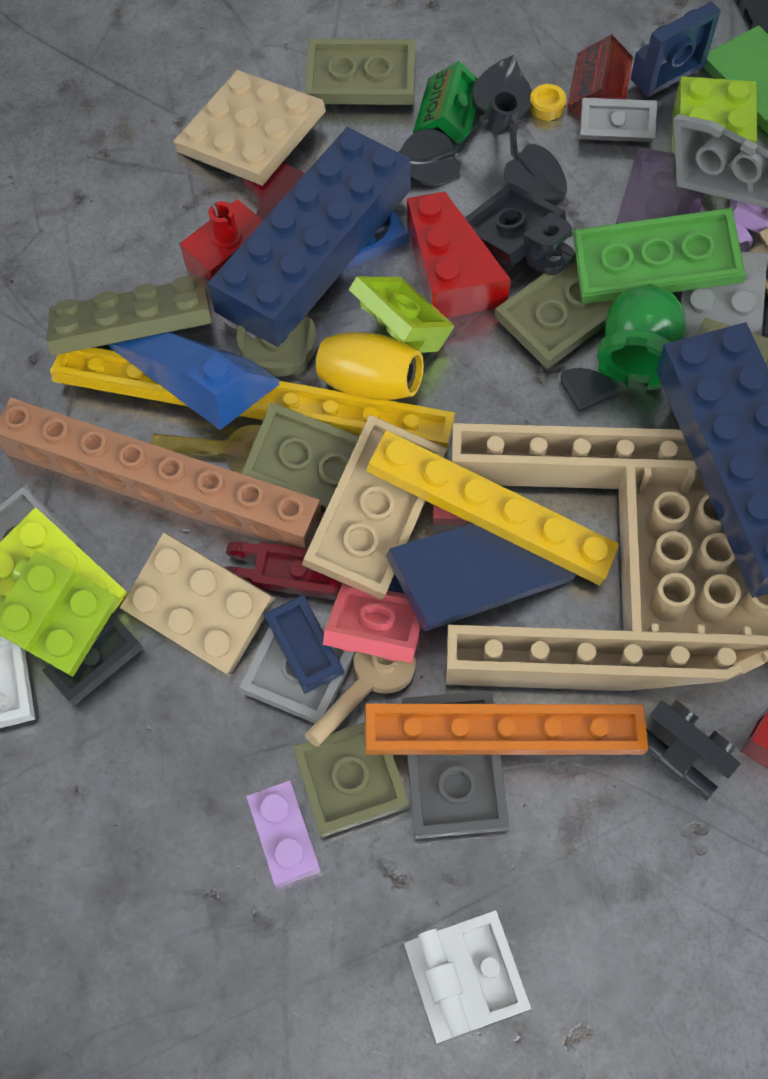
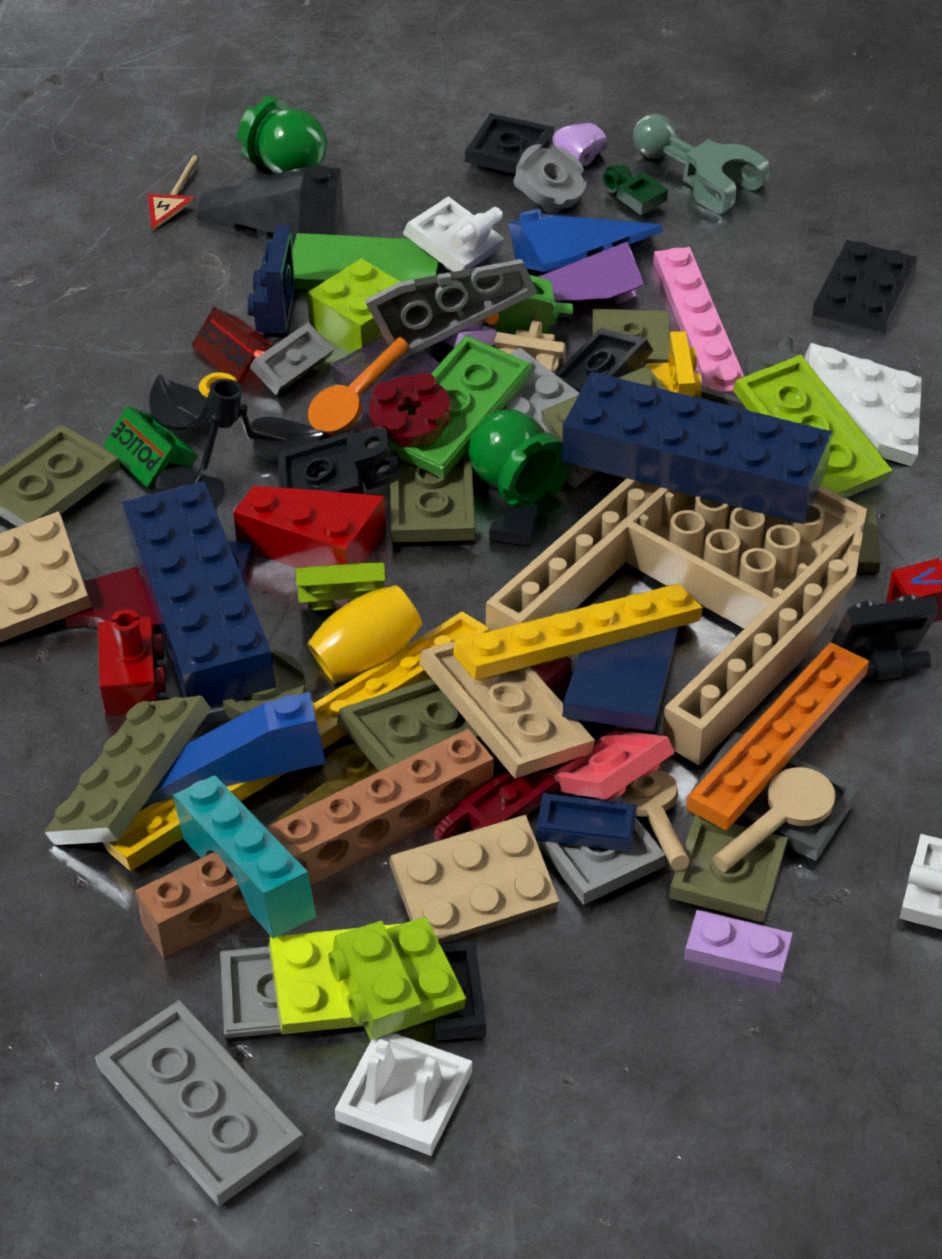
camera: 55 degrees left, 20 degrees down
none -> teal arch [173,775,317,939]
none -> orange piece [308,337,410,436]
none -> dark red plate [369,372,451,448]
none -> tan piece [713,767,835,872]

